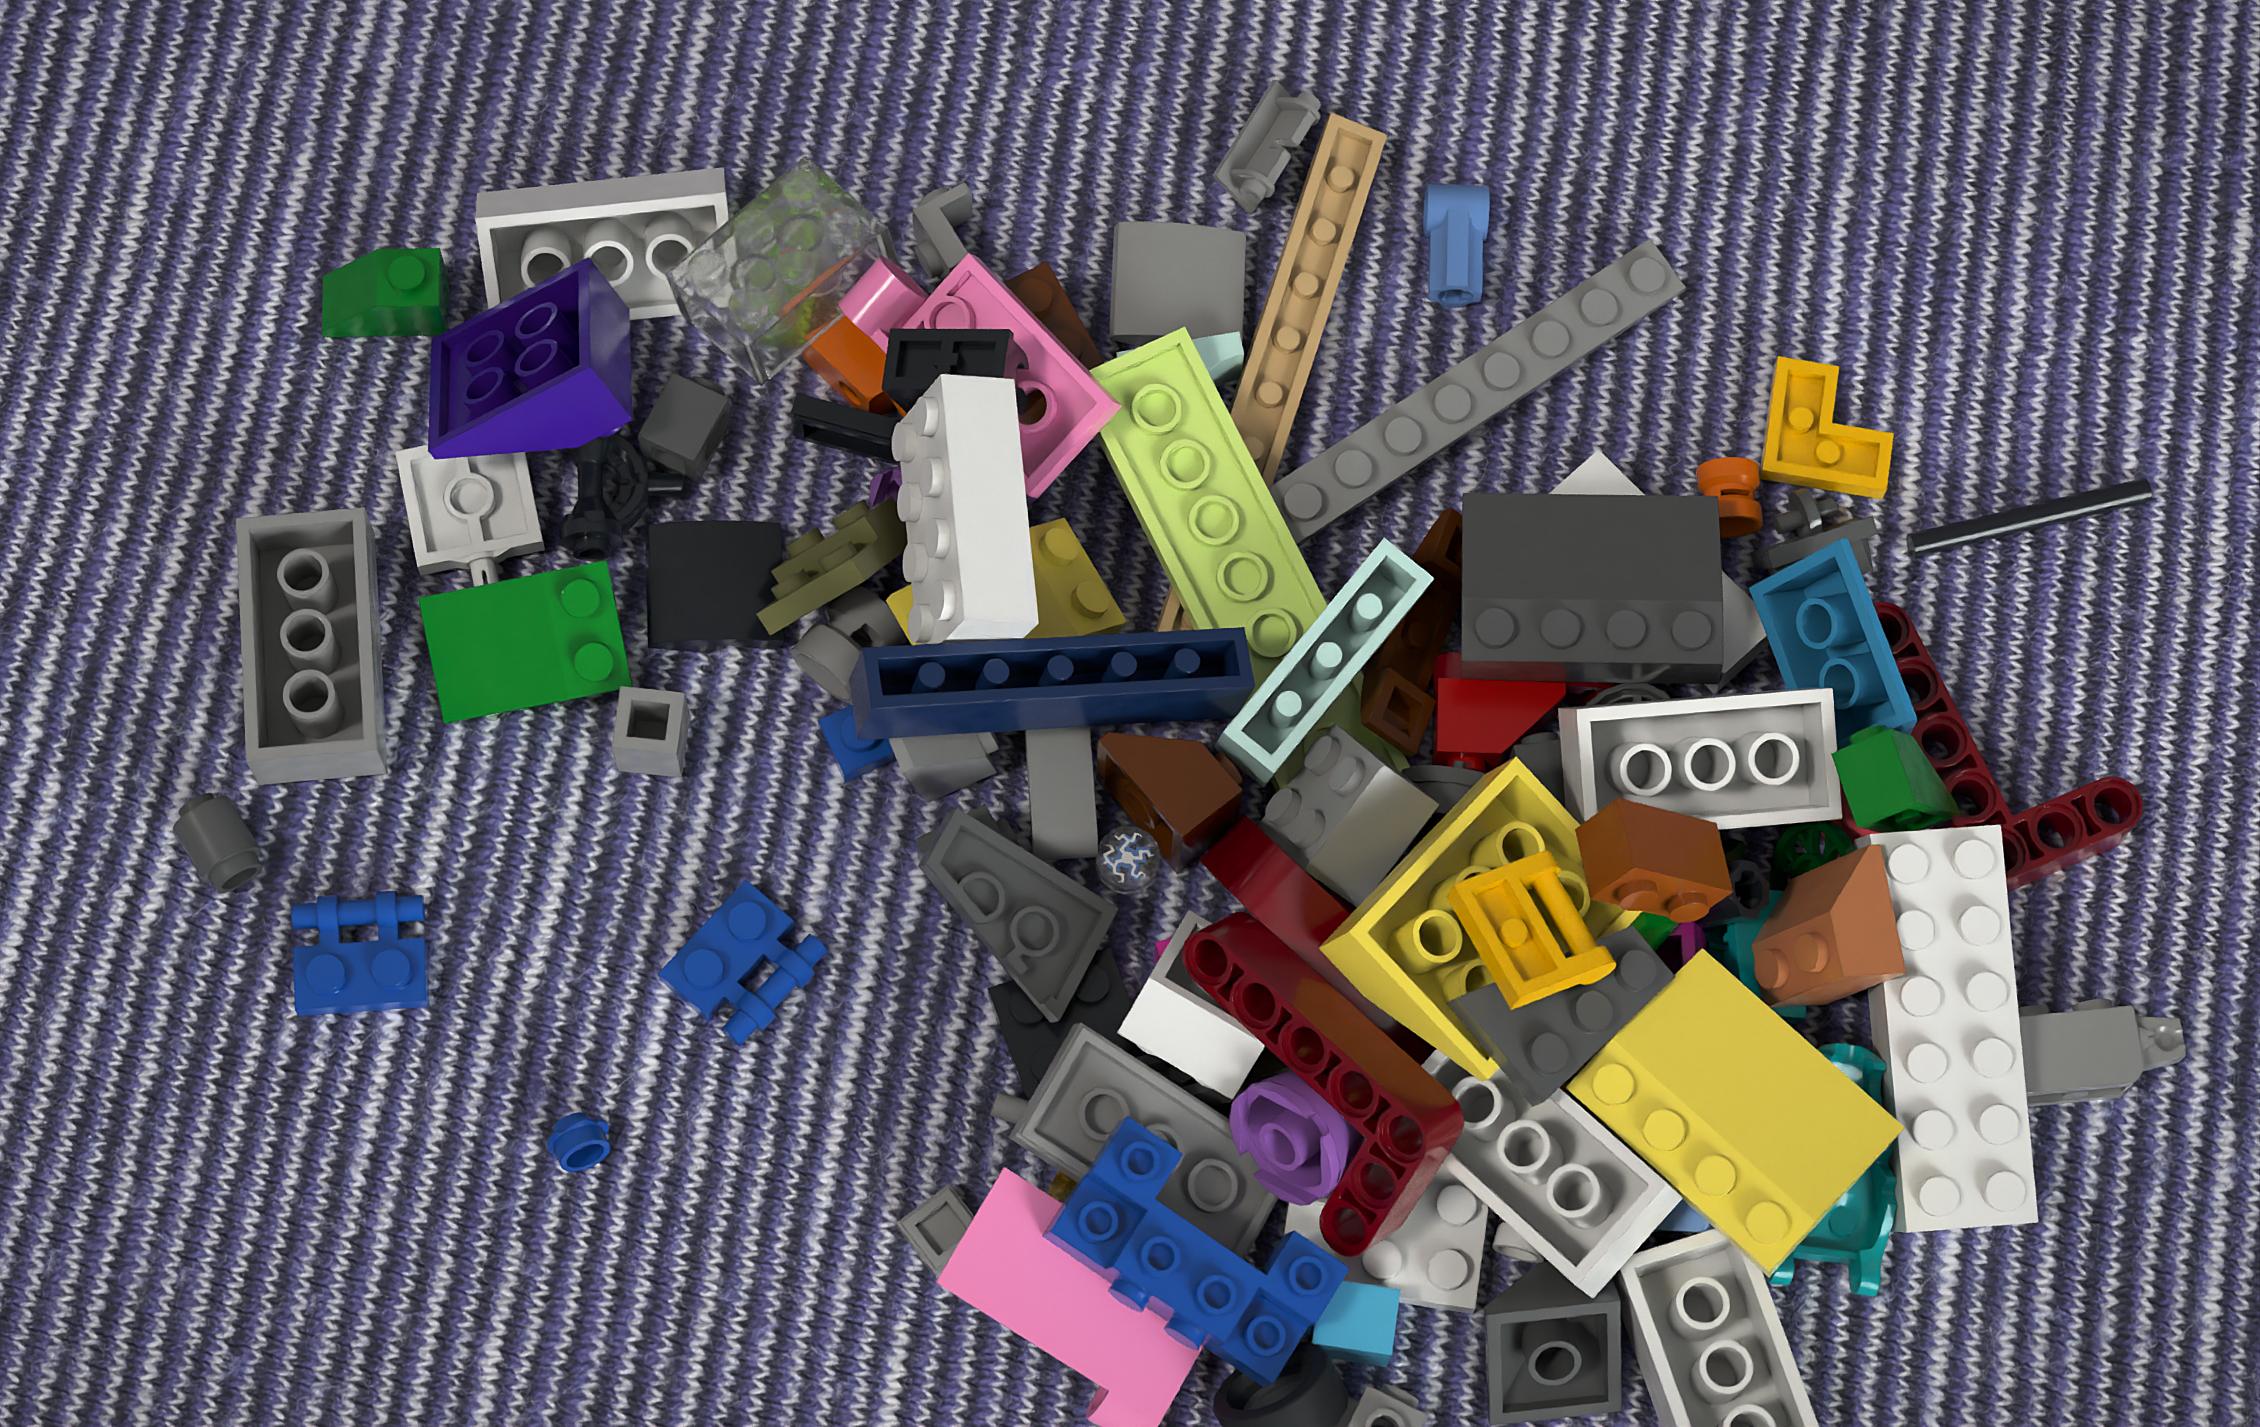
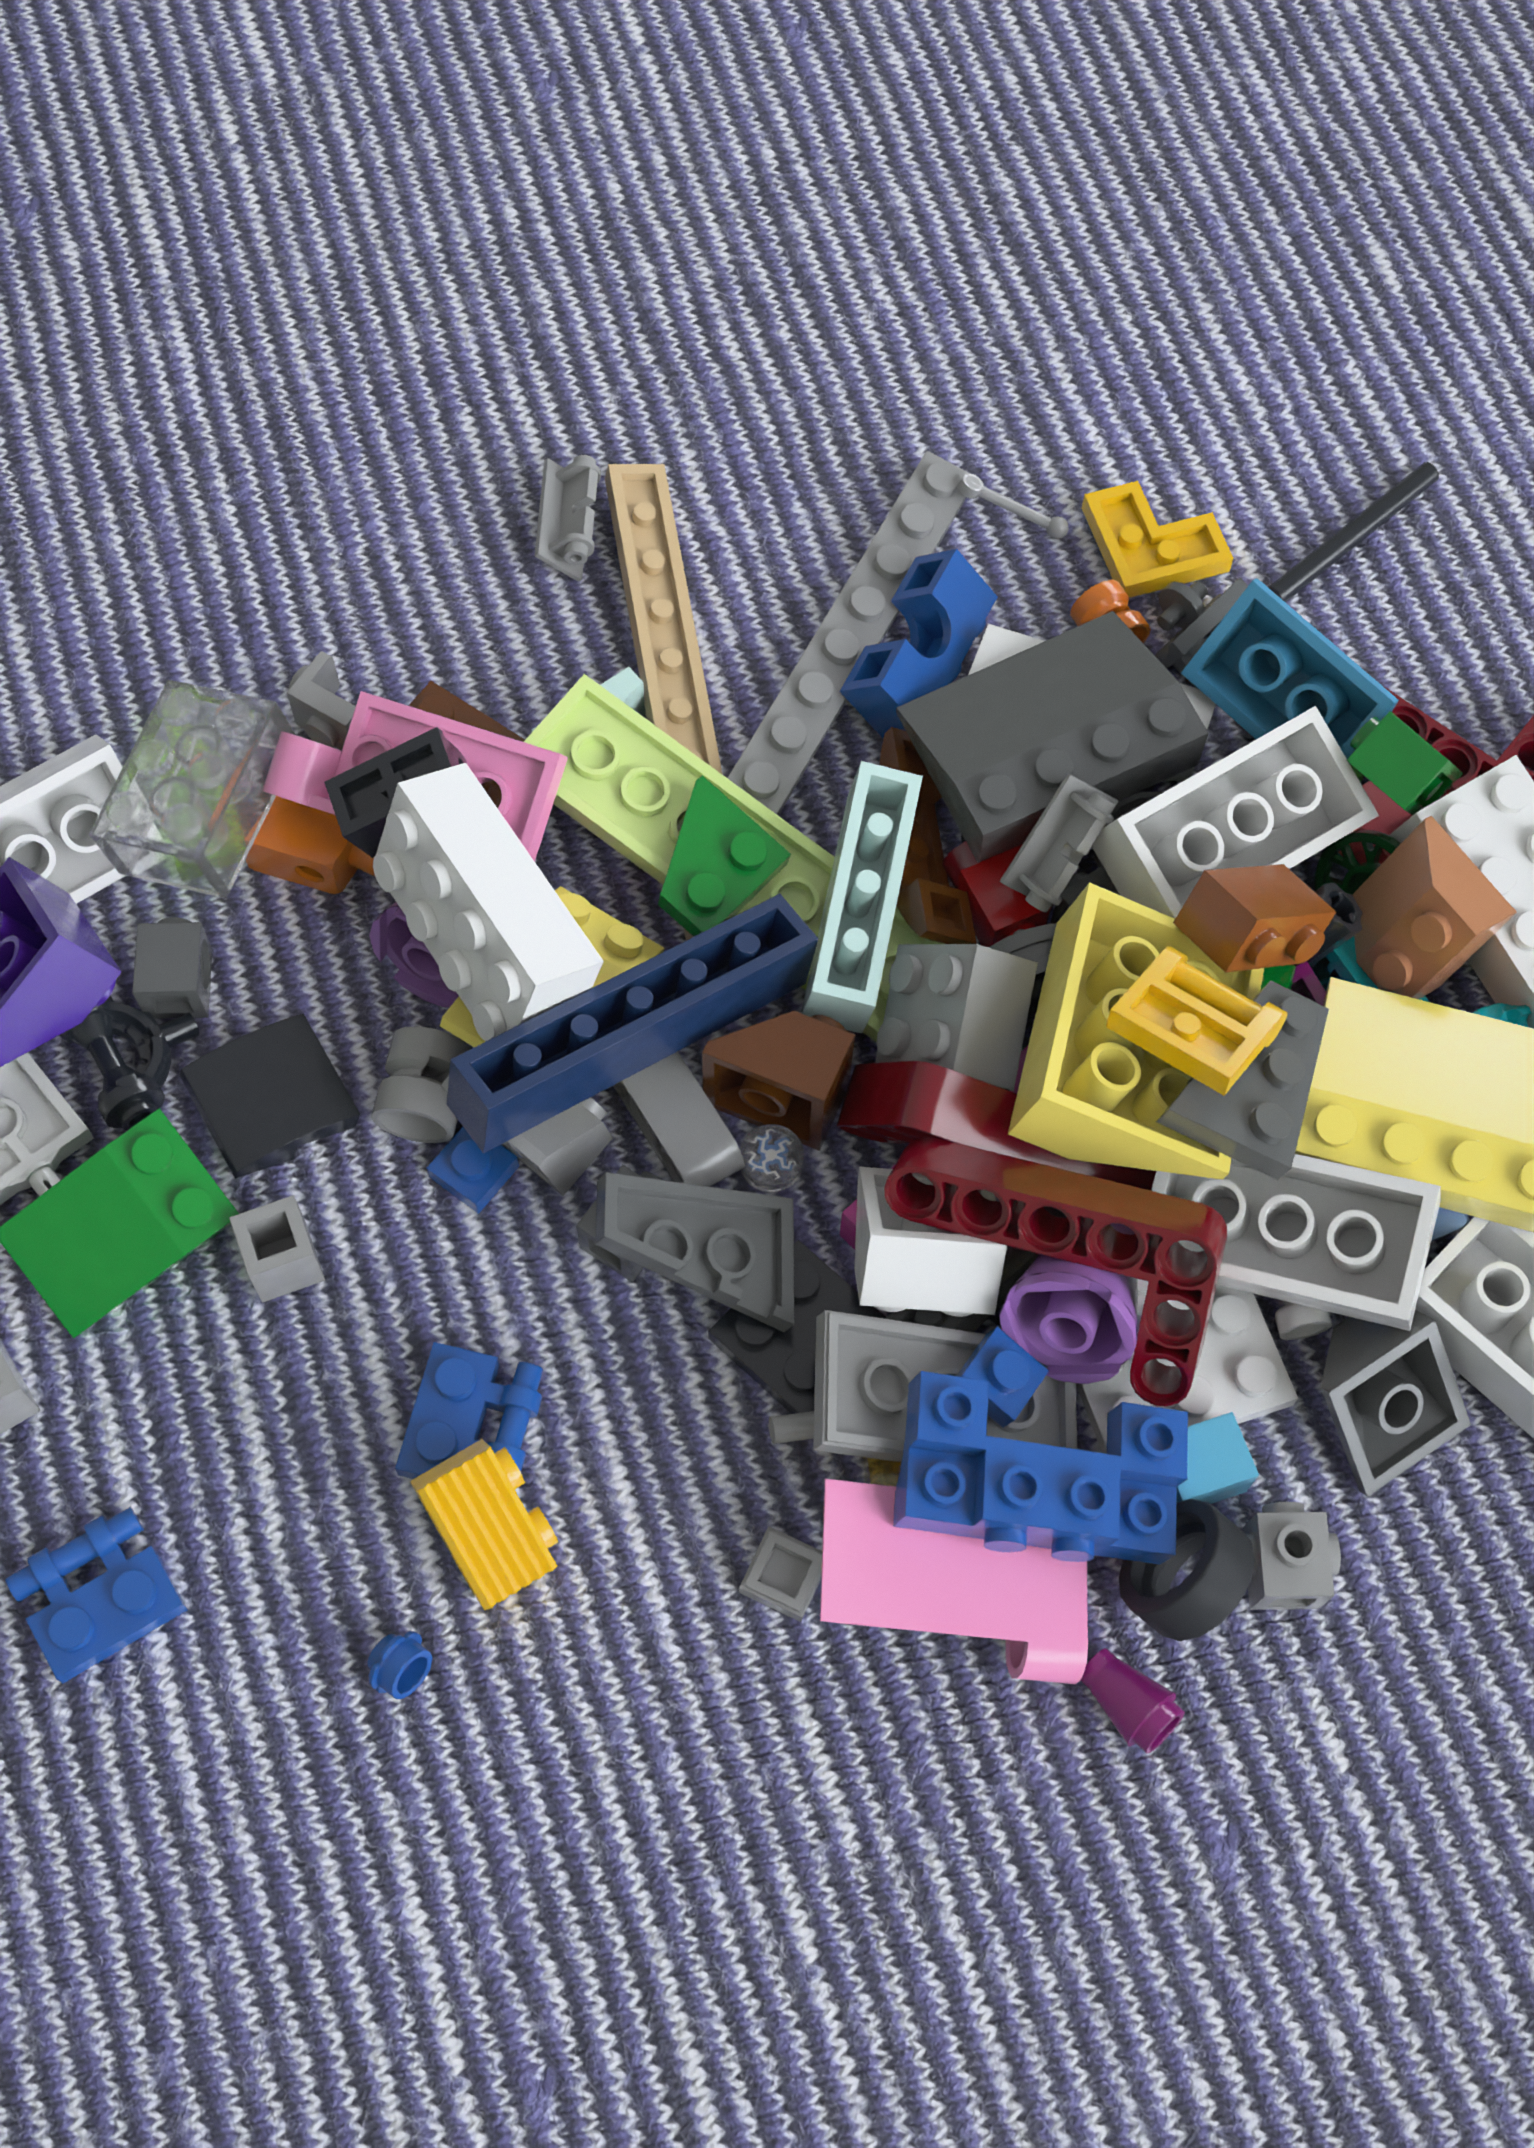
camera: 25 degrees left, 5 degrees down
olive plate [757,496,908,635] -> none
black tile [791,393,901,466] -> none
light grey slope [1109,221,1246,346] -> none
medium blue piece [1423,183,1490,308] -> none
none -> yellow brick [410,1439,558,1610]
none -> green wing [658,775,791,937]
none -> blue arch [839,548,998,738]
none -> blue plate [956,1327,1049,1428]
none -> light grey hinge [958,474,1069,539]
none -> light grey hinge [1000,773,1118,913]

